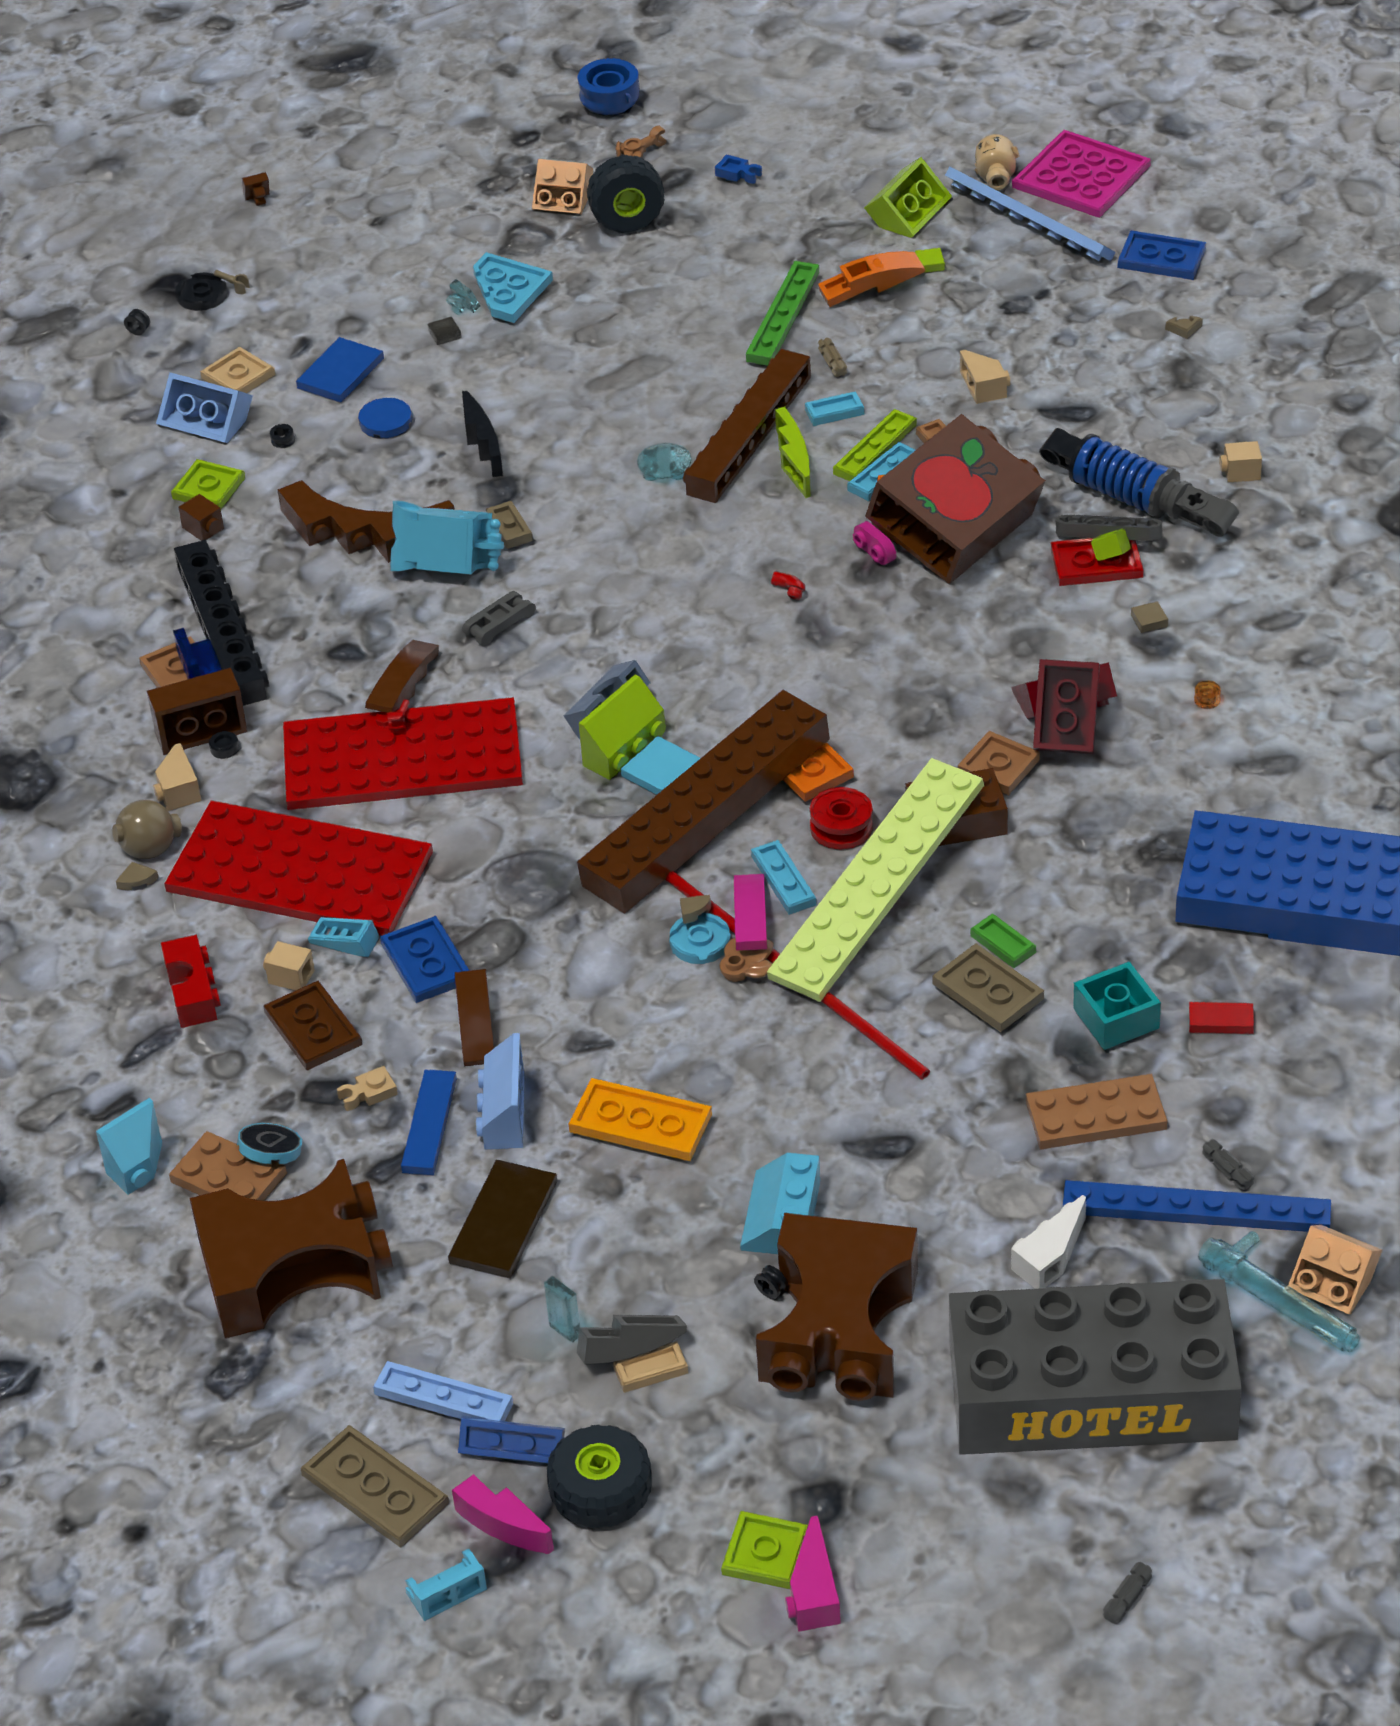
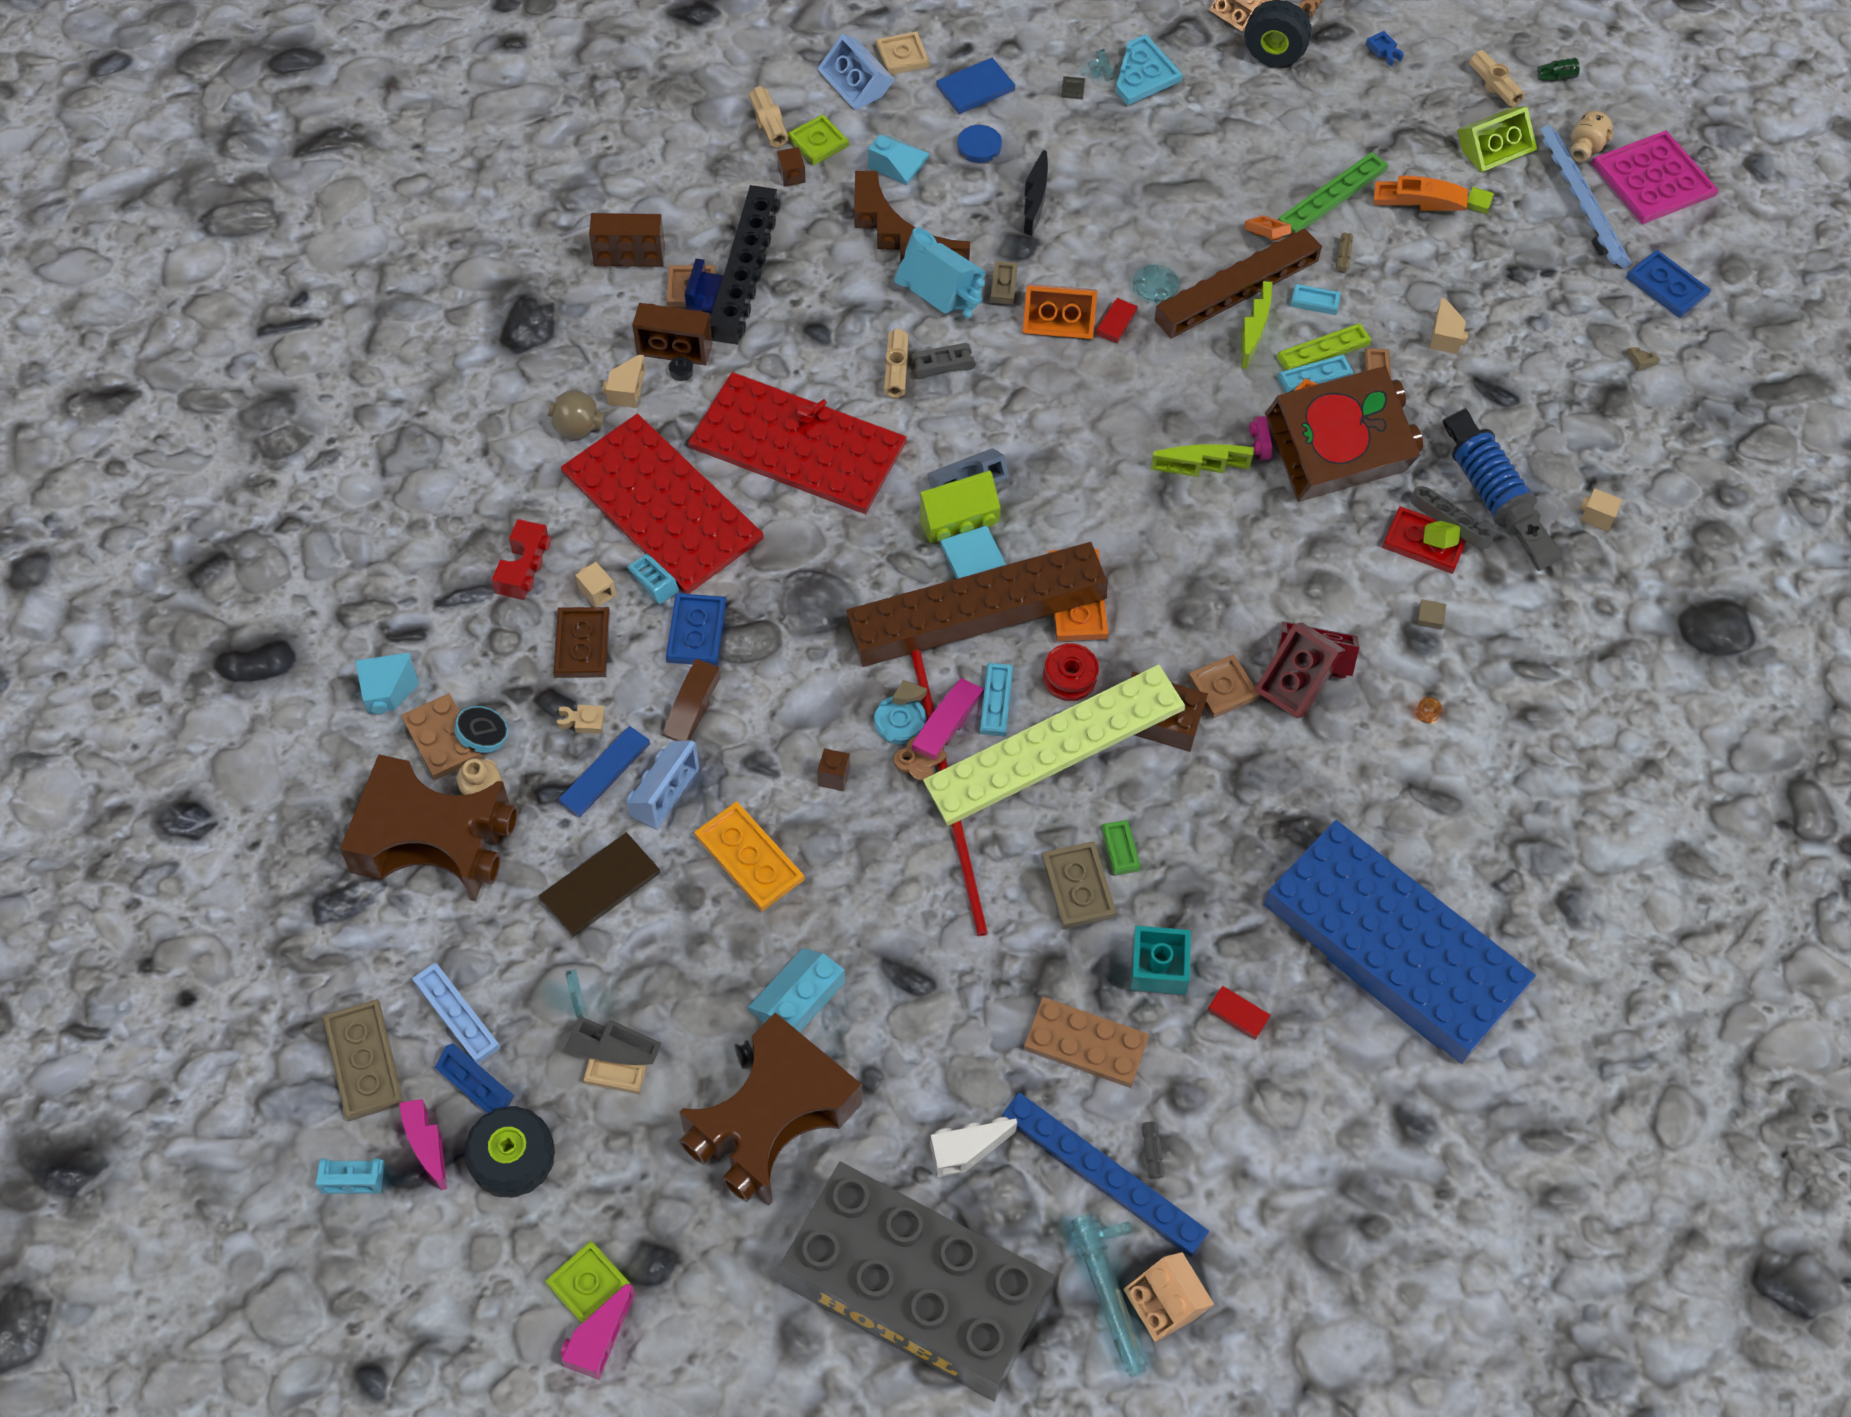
camera: 25 degrees right, 15 degrees up
dark tan tile [116,862,159,890] -> none
black bush [270,424,295,448] -> none
reddish brown slope [365,640,439,713] -> none
red arm [771,571,806,600] -> none
none -> tan piece [457,758,505,795]
none -> reddish brown brick [589,213,665,267]
none -> tan piece [749,86,788,148]
none -> reddish brown brick [817,748,850,792]
none -> medium azure slope [868,134,929,185]
none -> tan piece [884,329,909,399]
none -> orange slope [1023,284,1098,339]
none -> red tile [1096,298,1138,343]
none -> lime slope [1150,444,1254,477]
none -> orange plate [1245,215,1291,241]
none -> tan piece [1469,50,1525,107]
none -> dark green hinge [1537,58,1580,81]

